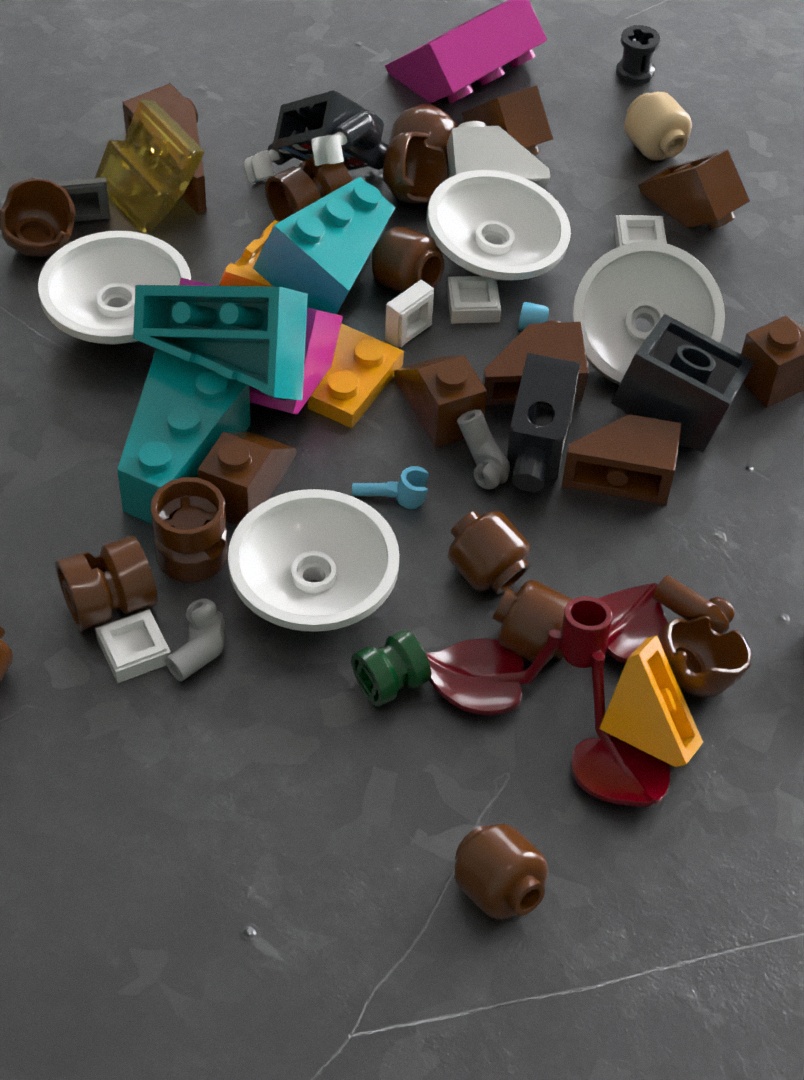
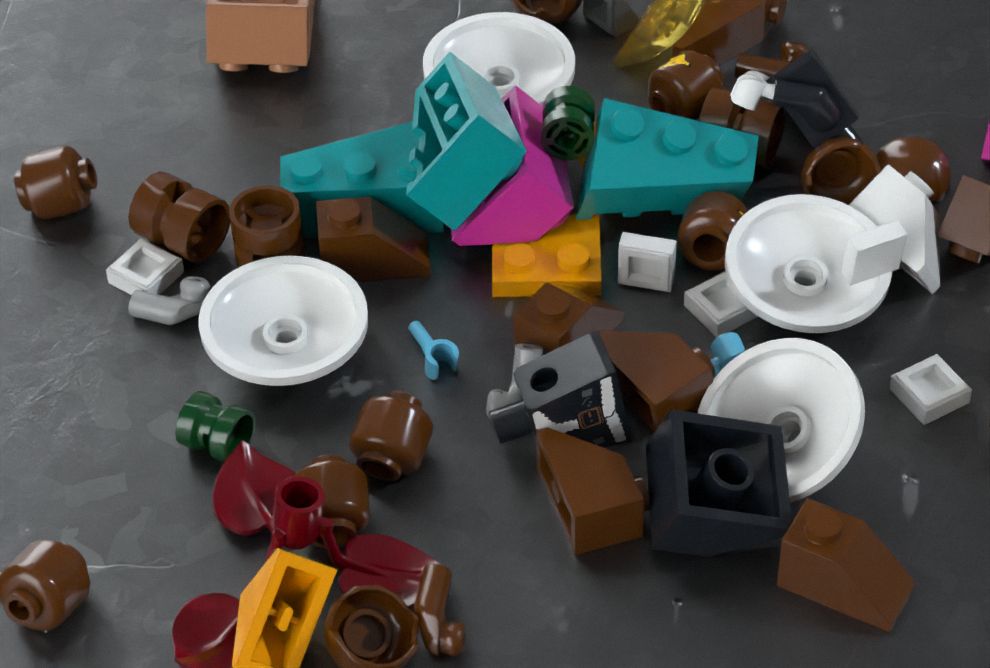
camera: 65 degrees right, 5 degrees down
none -> dark green wheel [541,86,595,160]
none -> reddish brown head [648,50,724,120]
none -> reddish brown arm [735,41,808,78]
none -> white tile [840,220,908,286]

